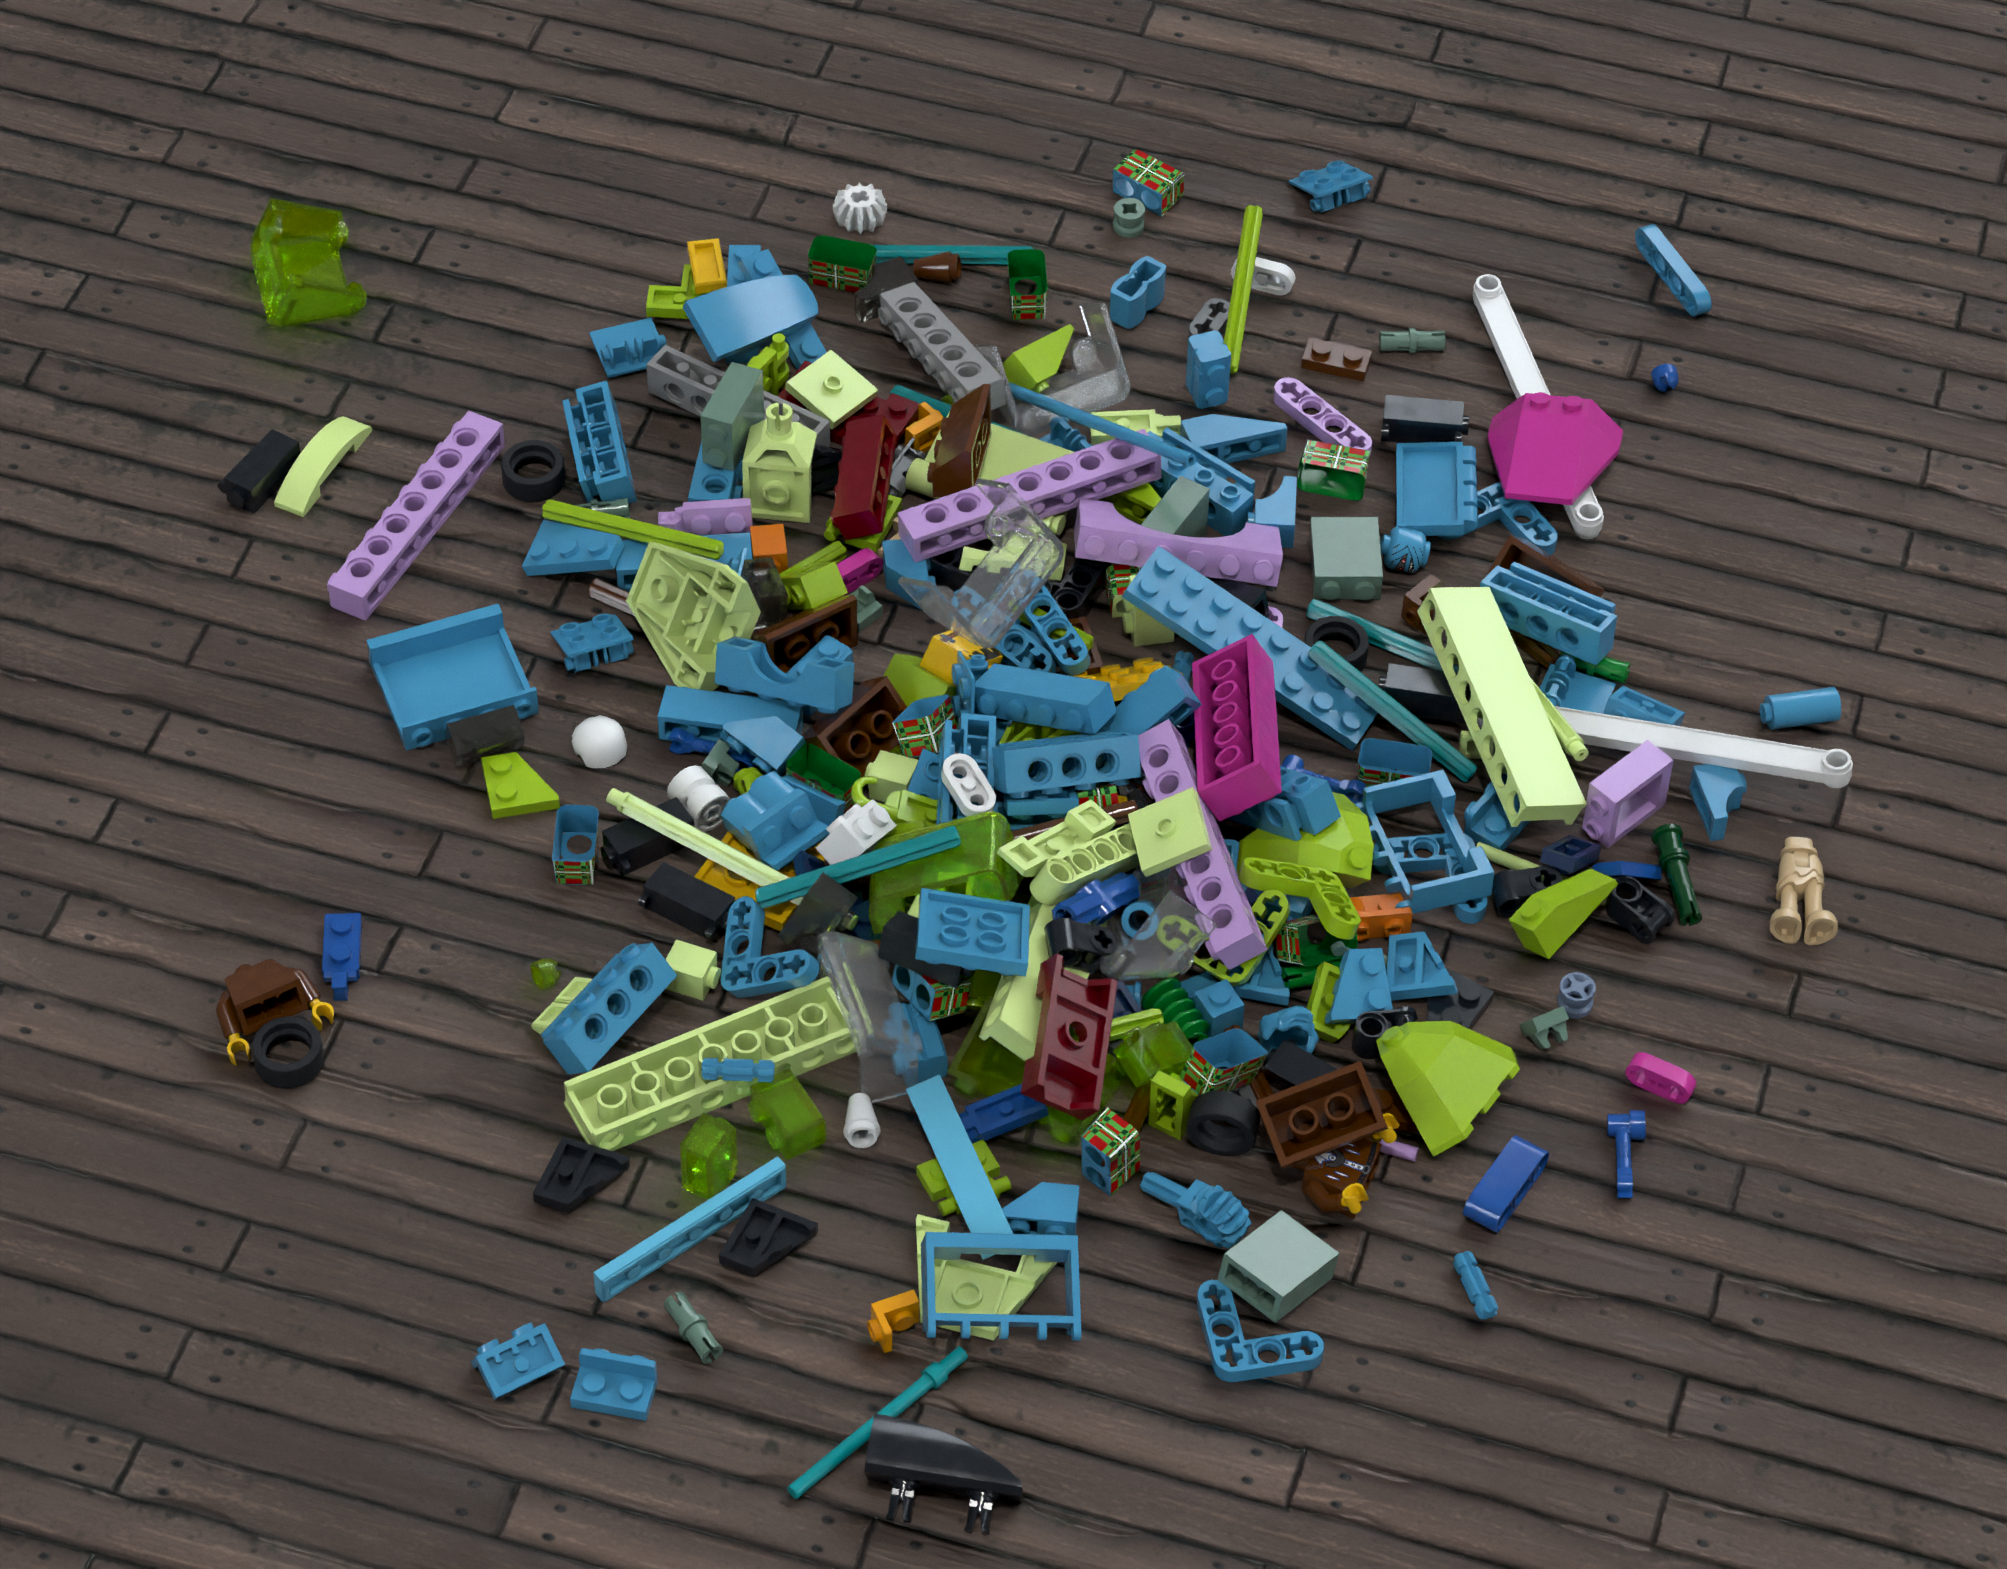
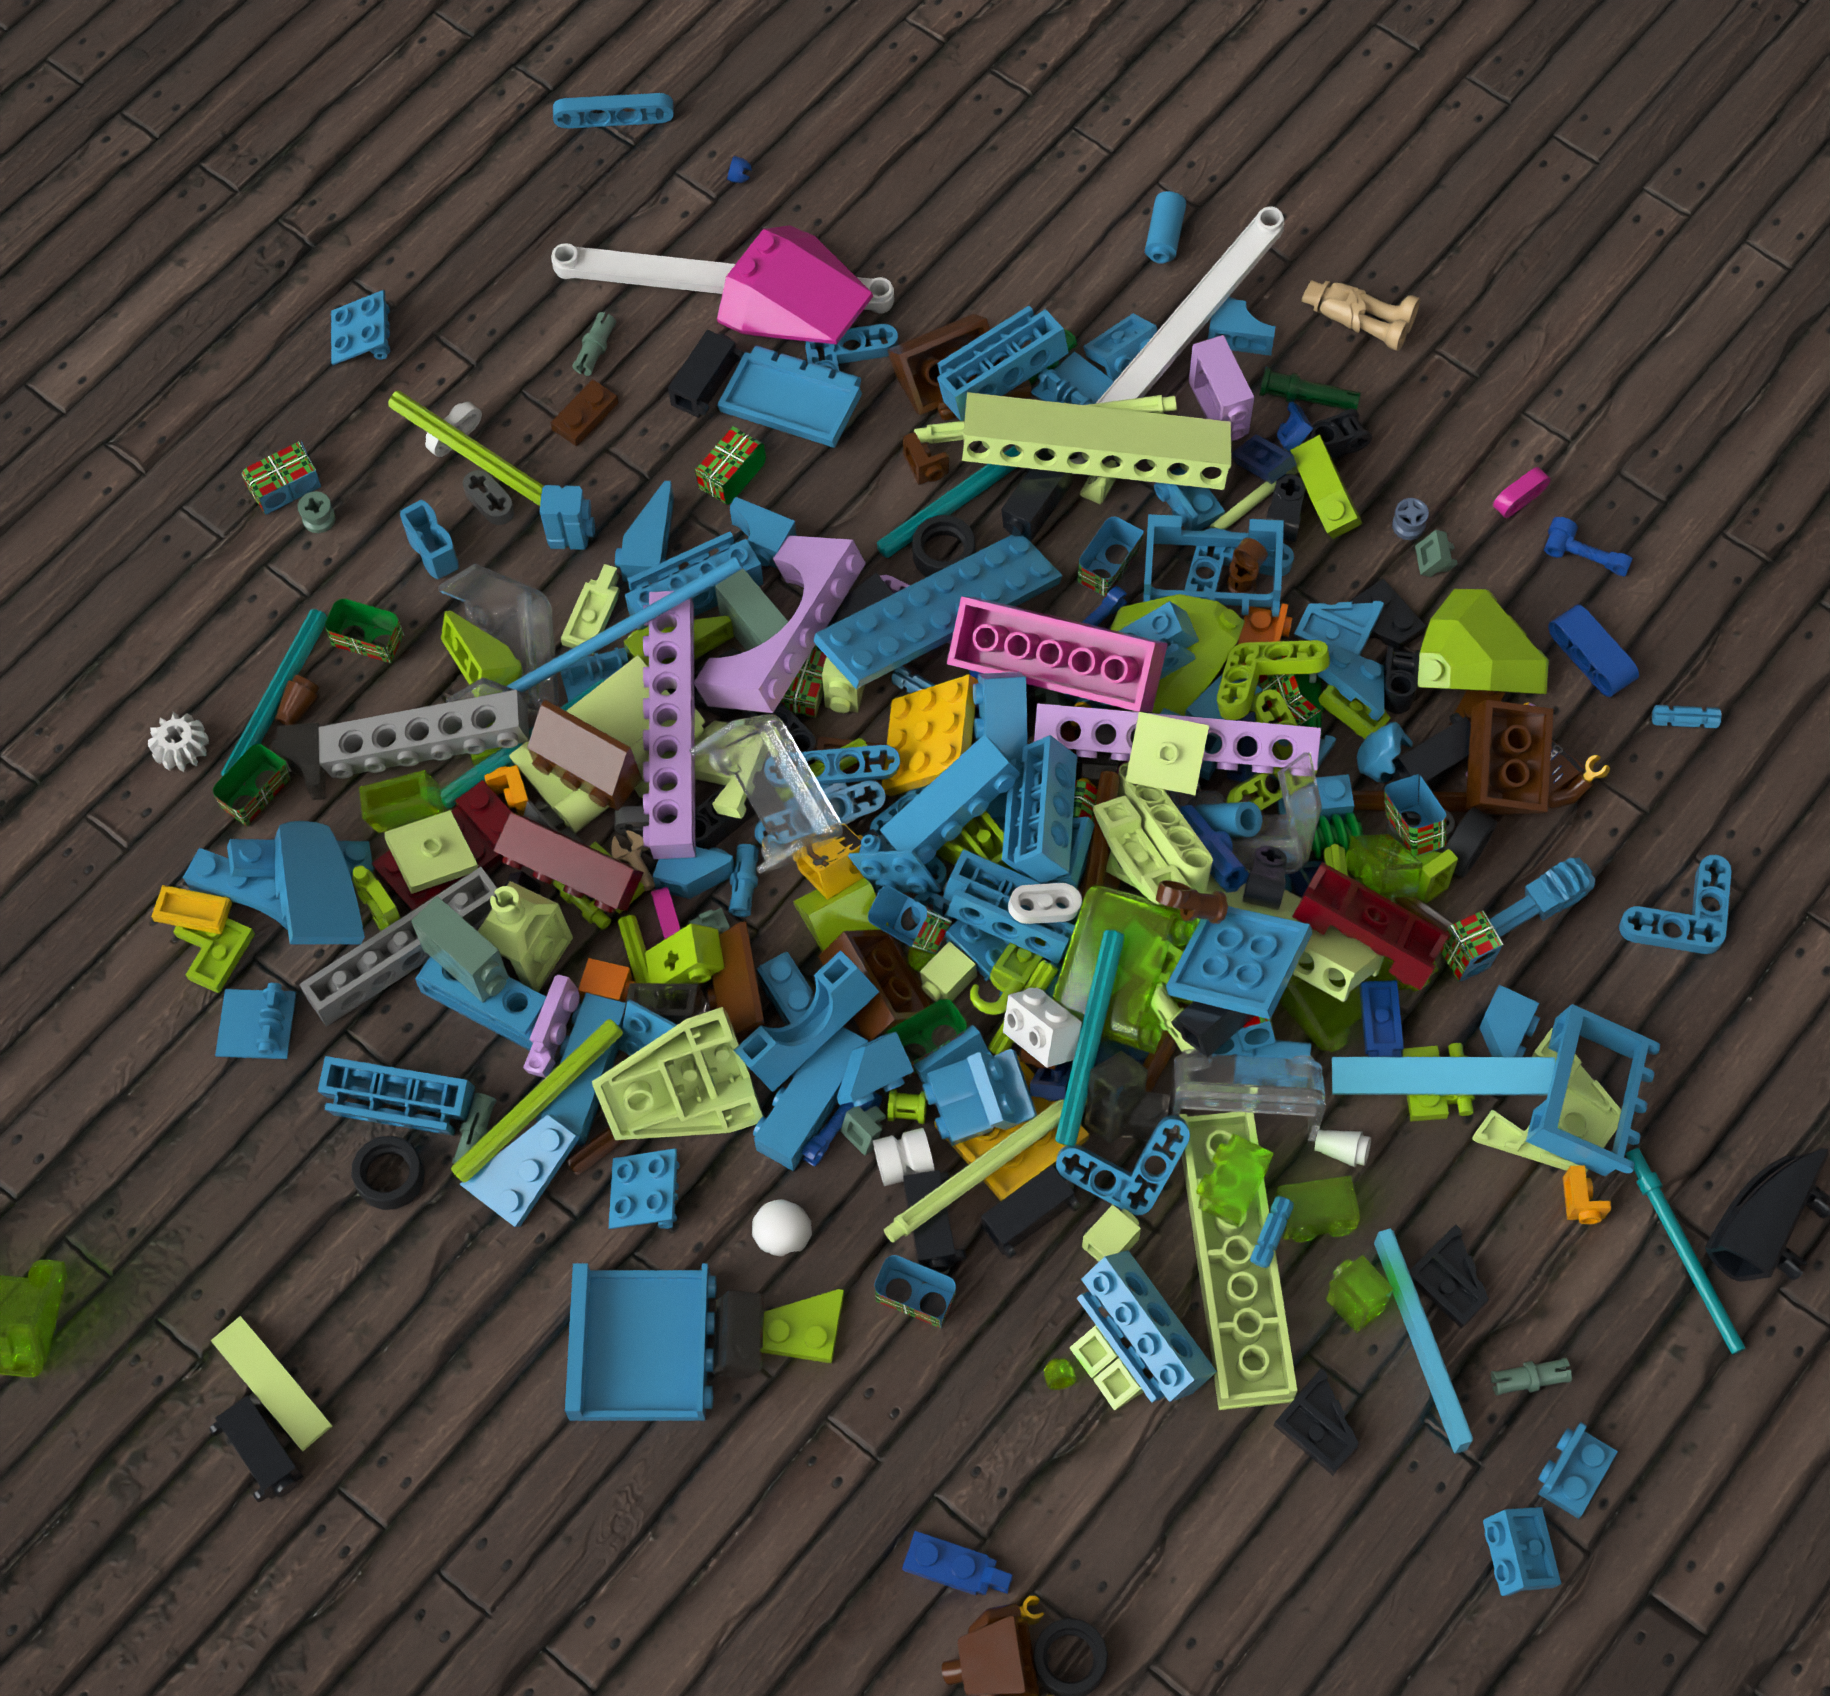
camera: 65 degrees left, 15 degrees up
lavender brick [327,410,505,621] -> none
brick [1217,1210,1339,1323] -> none
lavender beam [1273,377,1372,458] -> none
teal axle [1308,640,1477,782] -> none
sand green brick [1309,517,1383,600] -> none
dark azure head [1380,526,1431,573] -> none
none -> clear neon green piece [359,770,443,833]
none -> dark azure pin [728,844,759,917]
none -> reddish brown connector [1155,880,1228,924]
none -> clear neon green piece [1196,1133,1274,1228]
none -> reddish brown connector [1227,537,1268,594]

